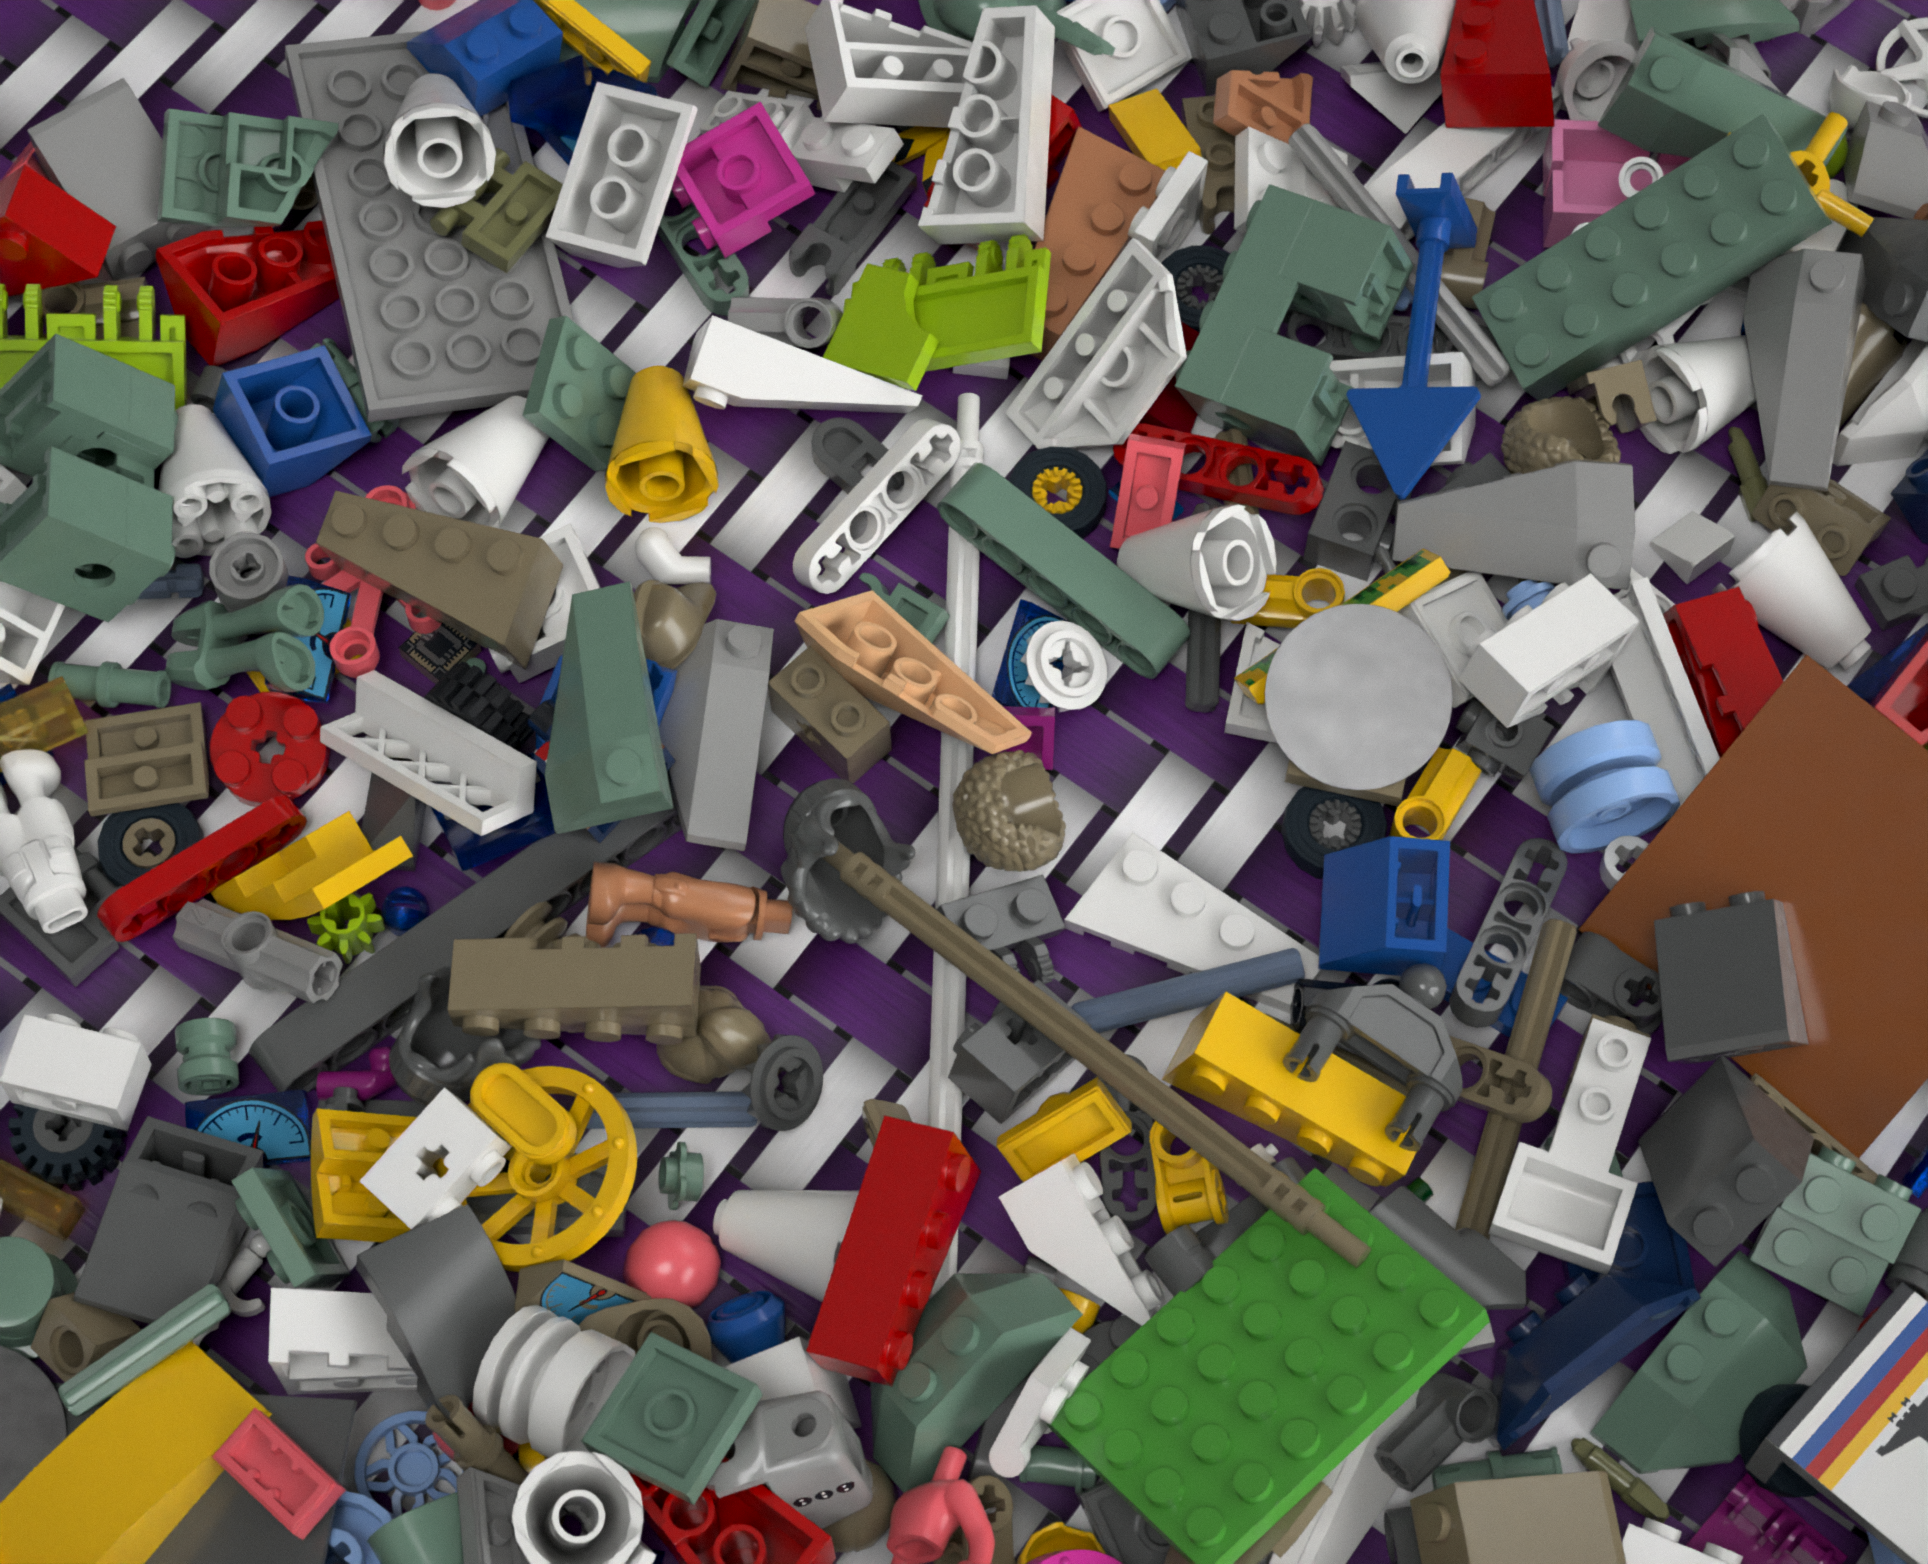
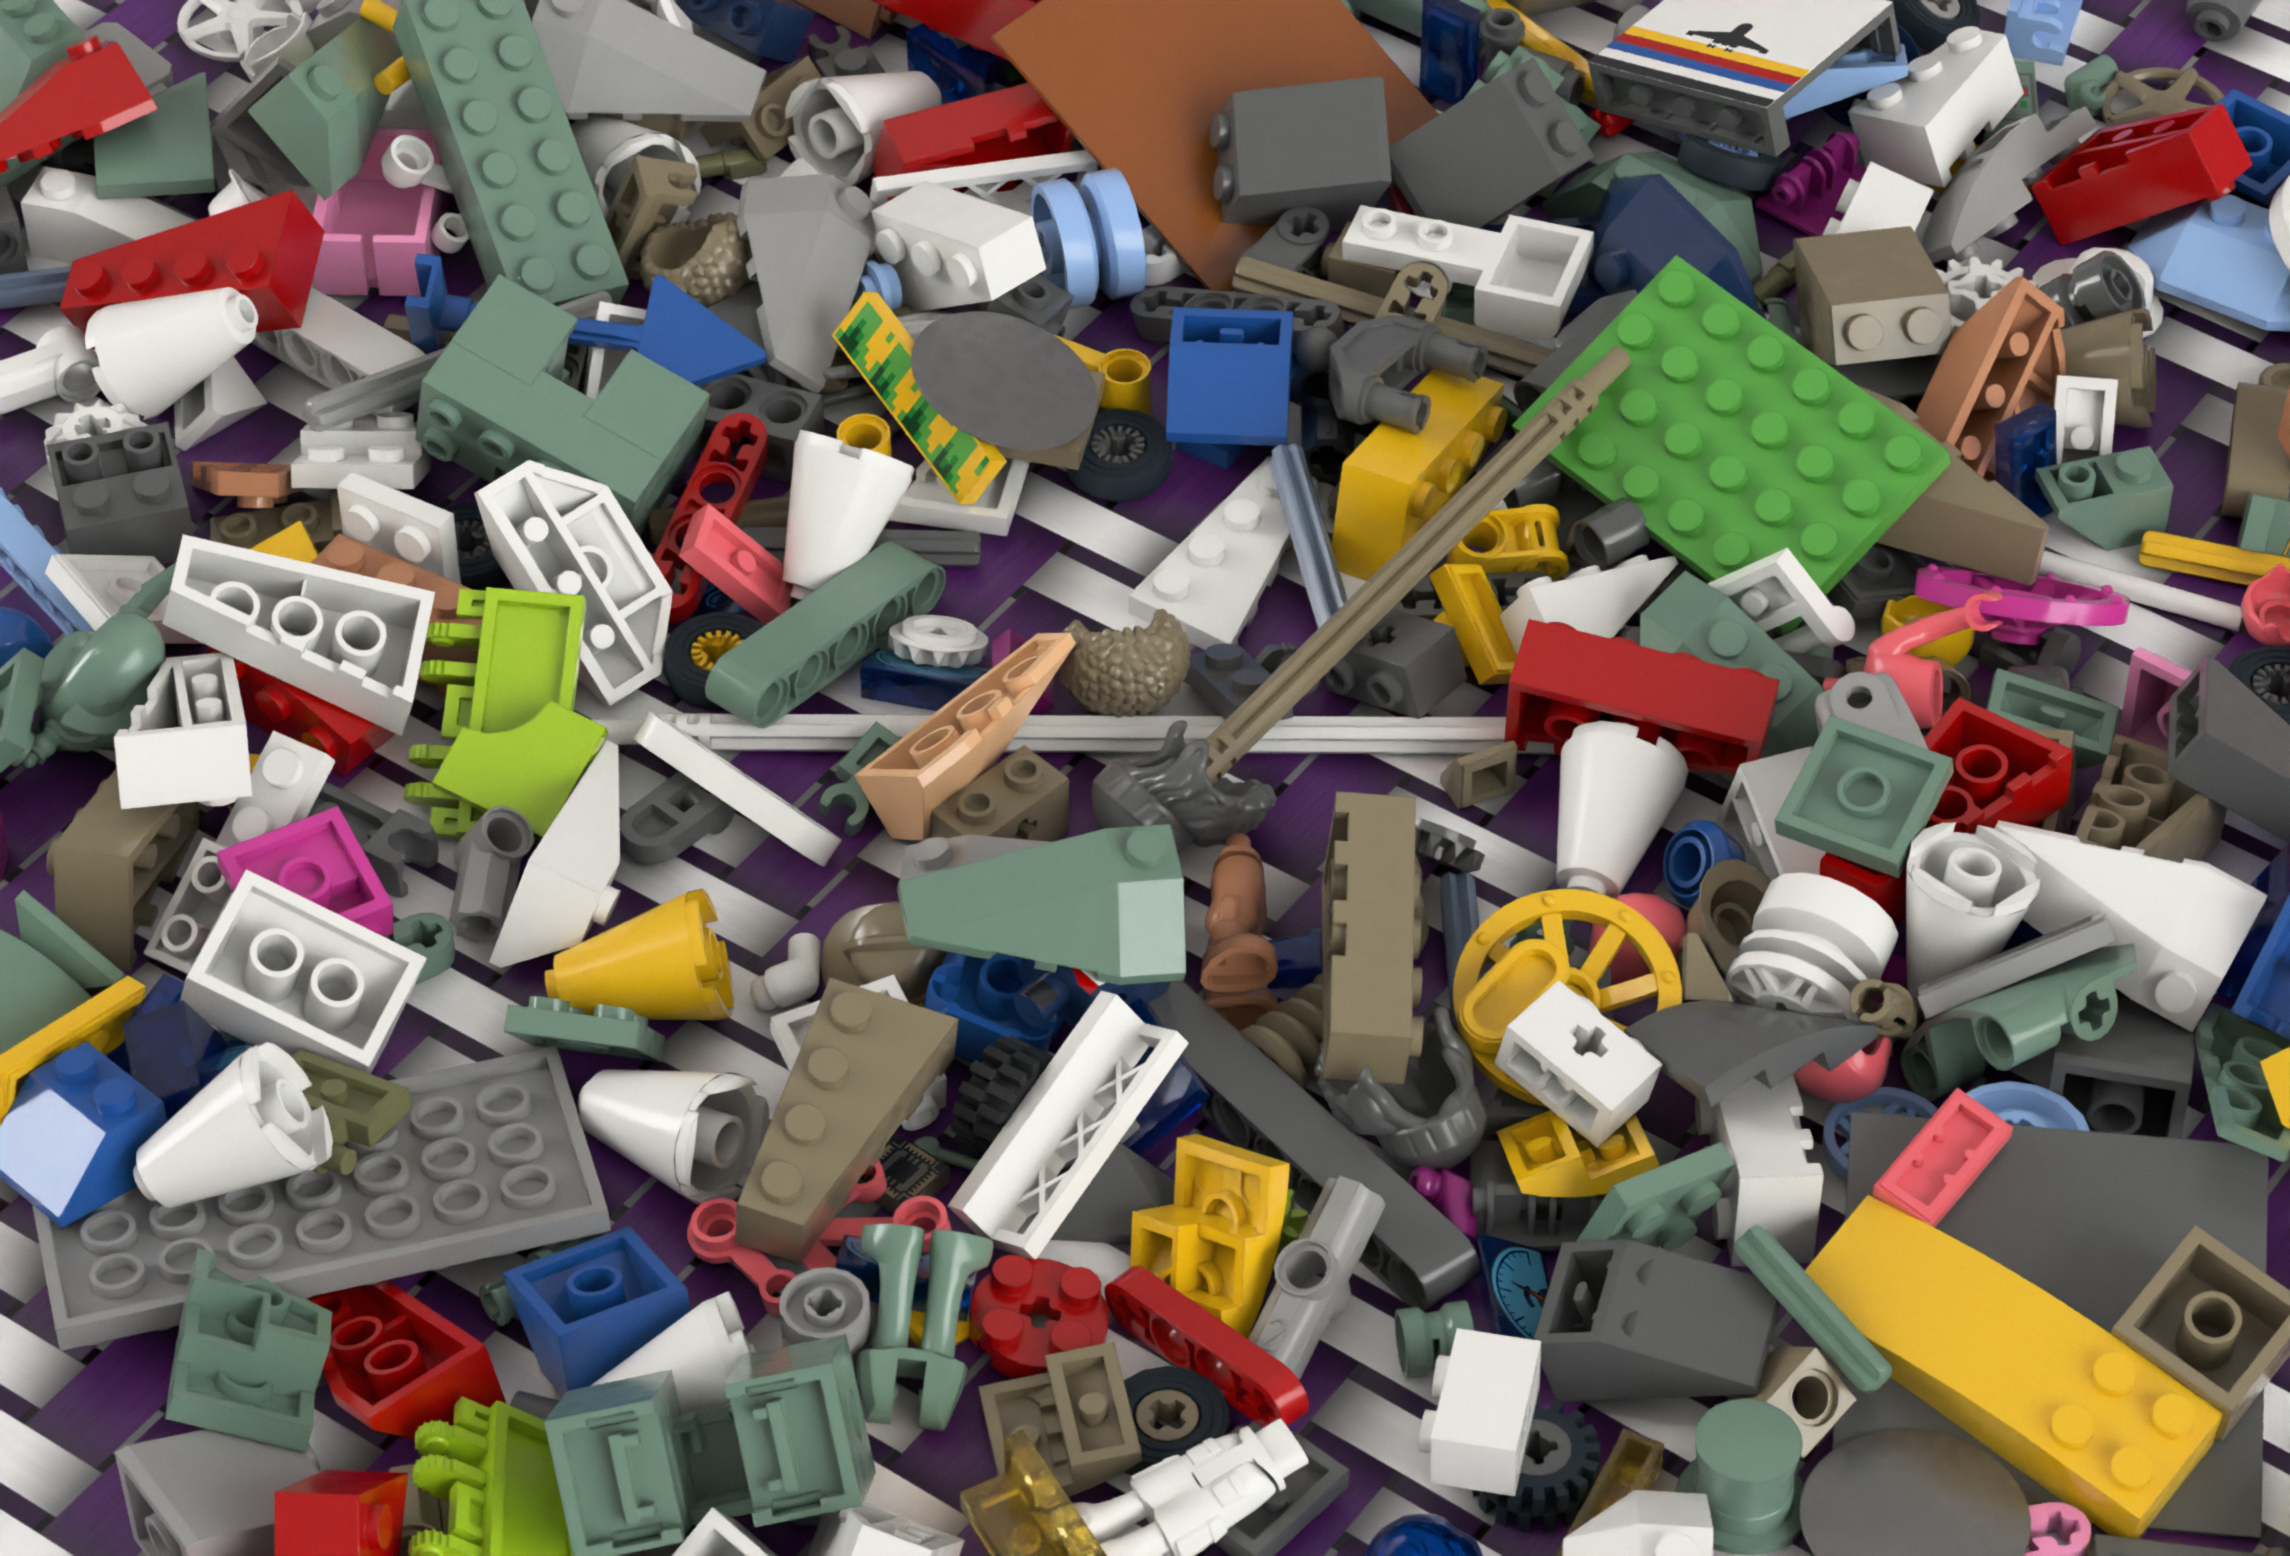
camera: 90 degrees left, 20 degrees down
sand green pin [48,661,171,708] -> none

